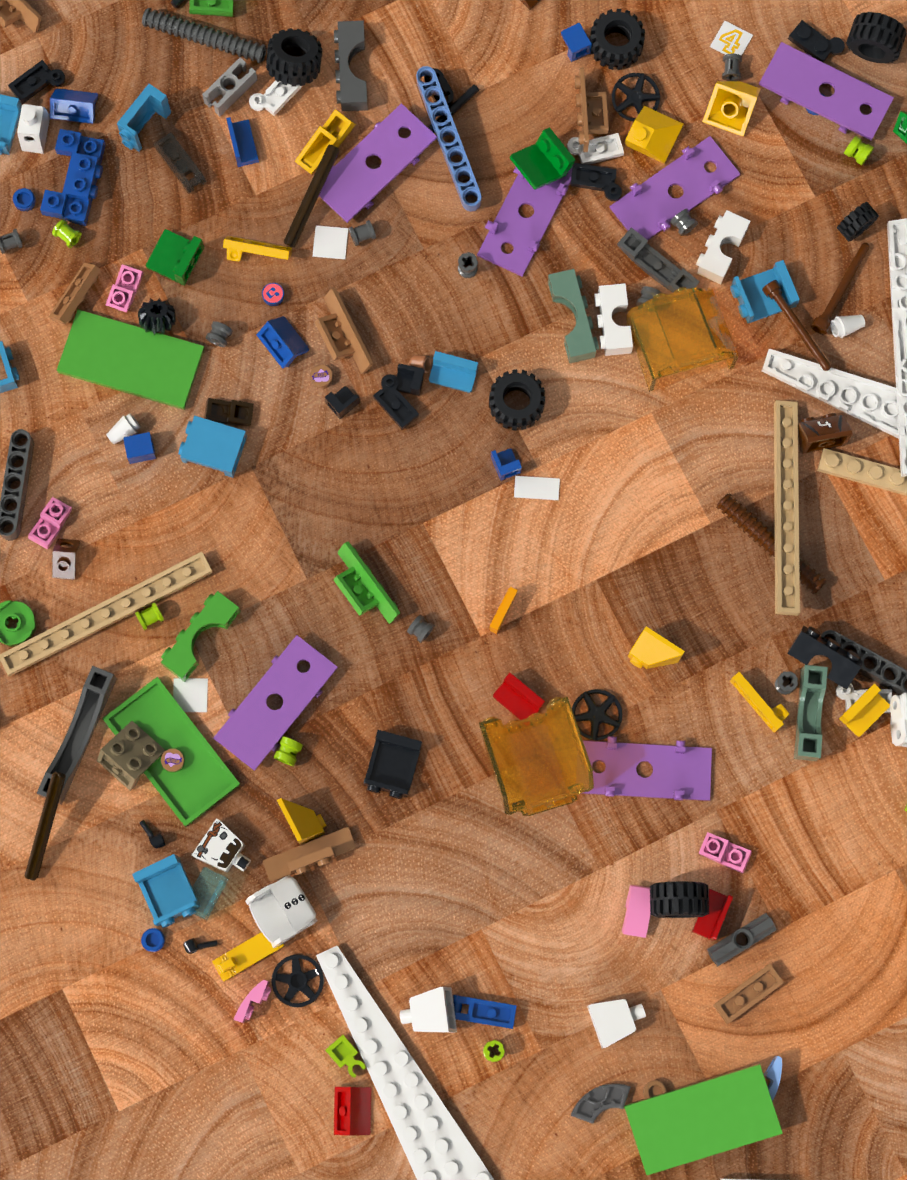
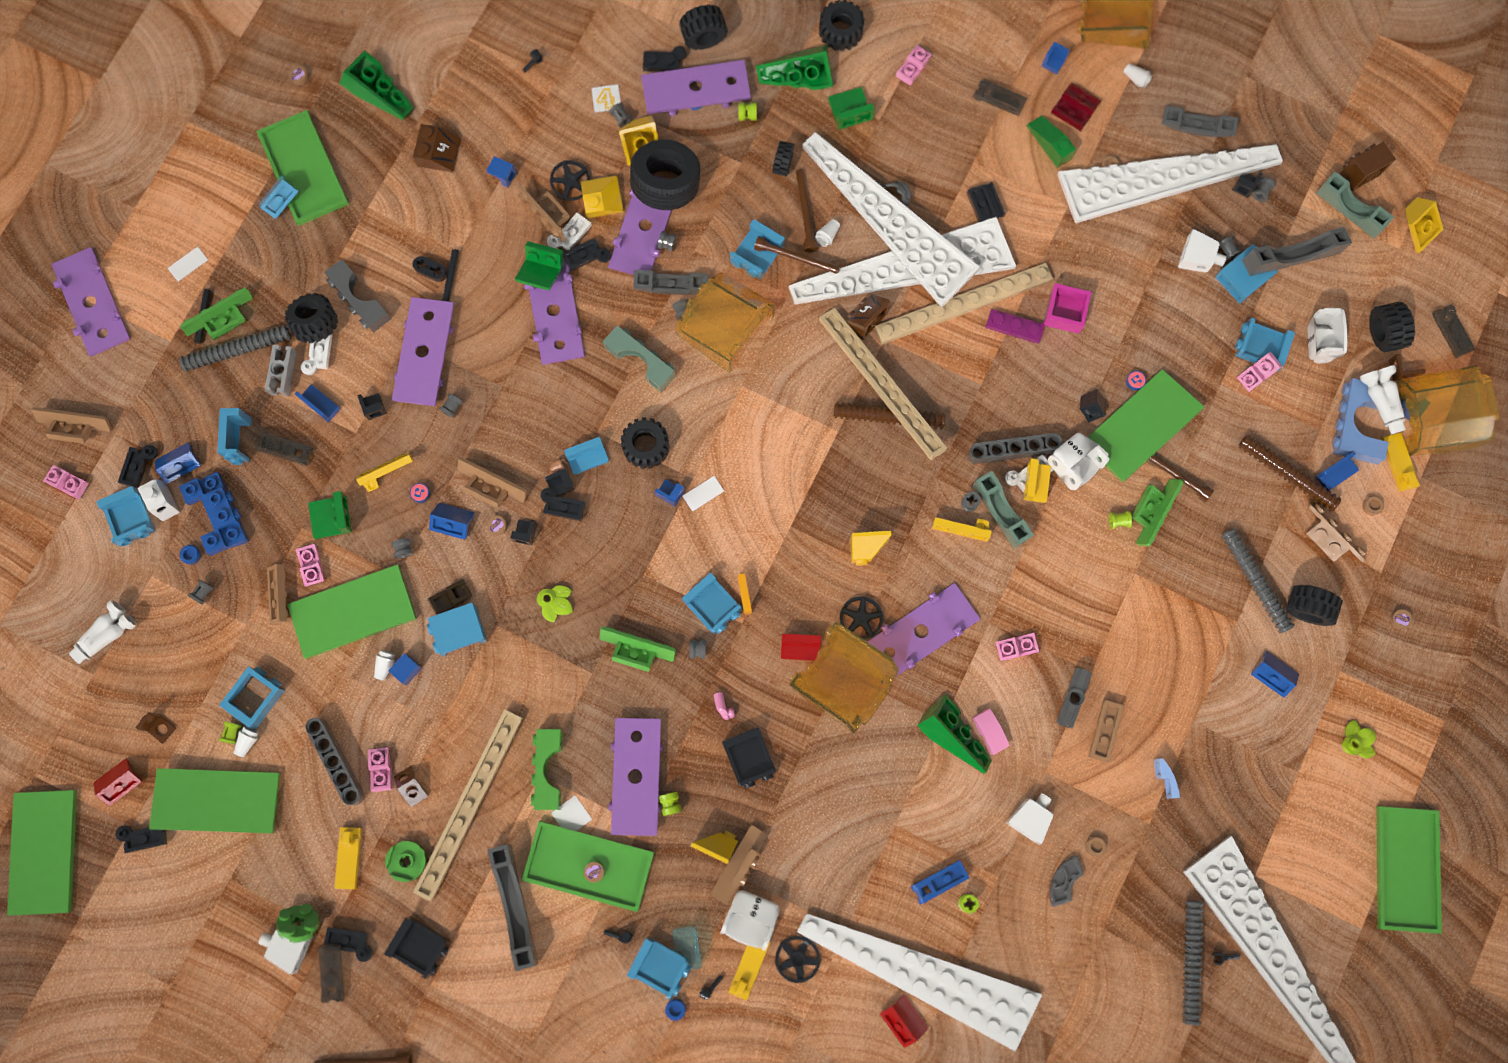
camera: 35 degrees left, 0 degrees up
dark brown axle [24,772,66,881] -> none
lime bush [52,219,82,248] -> none
dark tan bracket [97,721,165,791] -> none
lime bush [135,602,164,630] -> none
black gear [138,297,176,335] -> none
torso [192,818,251,872] -> none
bright pink slope [234,980,271,1023] -> none
dark brown axle [284,144,340,248] -> none
yellow slope [295,109,356,175] -> none
white sticker [312,225,348,259] -> none
lime plate [325,1035,366,1078] -> none
white torso [400,987,457,1033] -> none
medium blue beam [416,66,481,212] -> none
dark grey bush [458,252,478,278] -> none
black tyre [590,9,645,70] -> none
white arch [594,283,633,356] -> none
bright green tile [624,1063,783,1175] -> none
black tyre [650,881,709,918] -> none
red panel [692,889,733,941] -> none
white arch [696,210,750,285] -> none
black arch [787,626,863,689] -> none
none -> black panel [357,393,386,420]
none -> lime plate [537,585,573,623]
none -> black tyre [630,139,701,210]
none -> dark azure panel [682,573,742,635]
none -> bright pink arm [714,692,735,720]
none -> green wedge [917,694,992,774]

